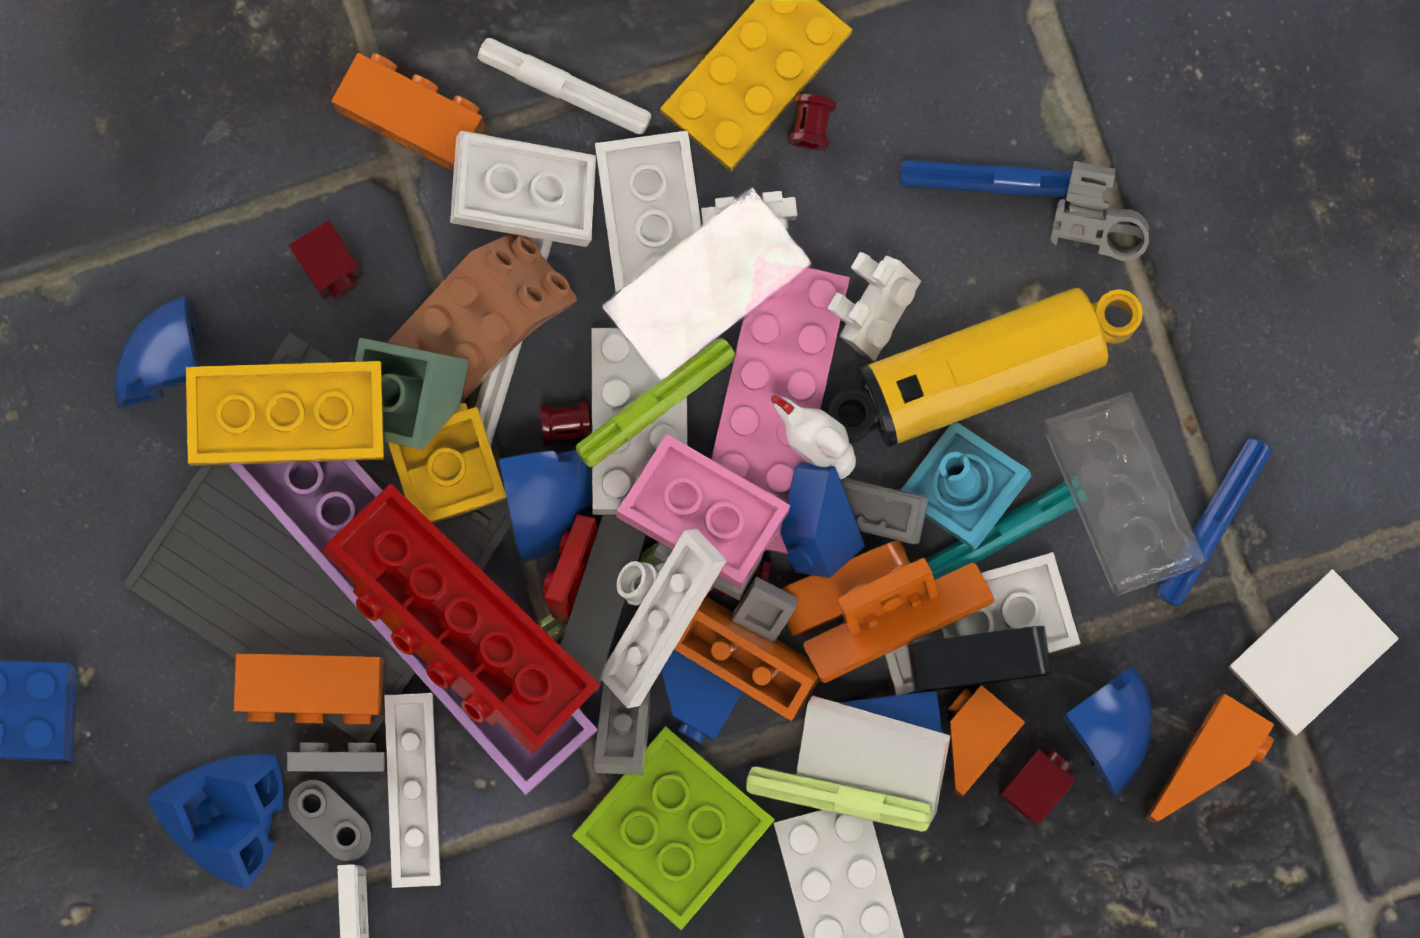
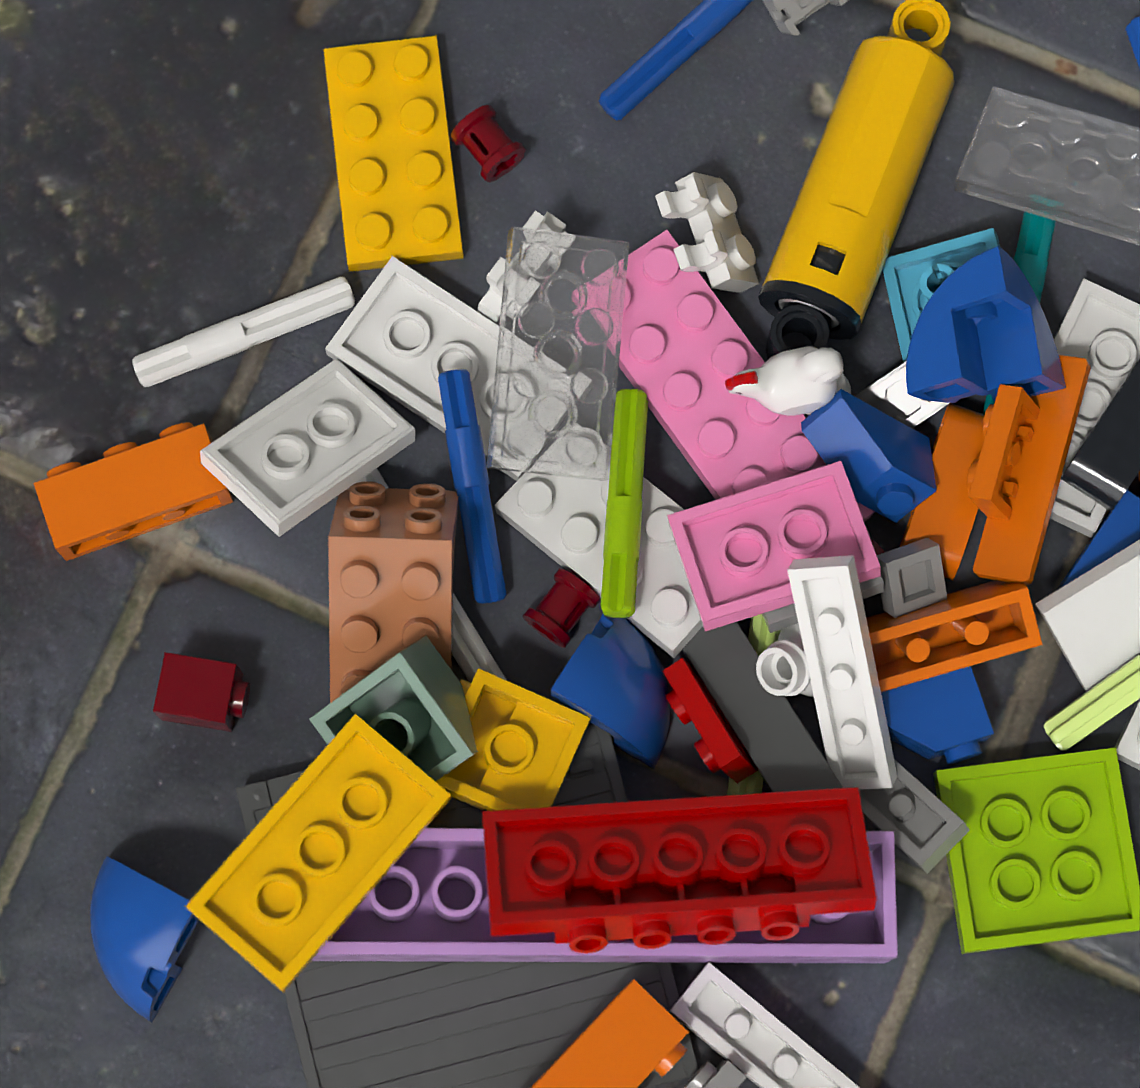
camera: 50 degrees left, 5 degrees down
none -> blue axle [438,369,506,604]
none -> blue brick [906,246,1066,403]

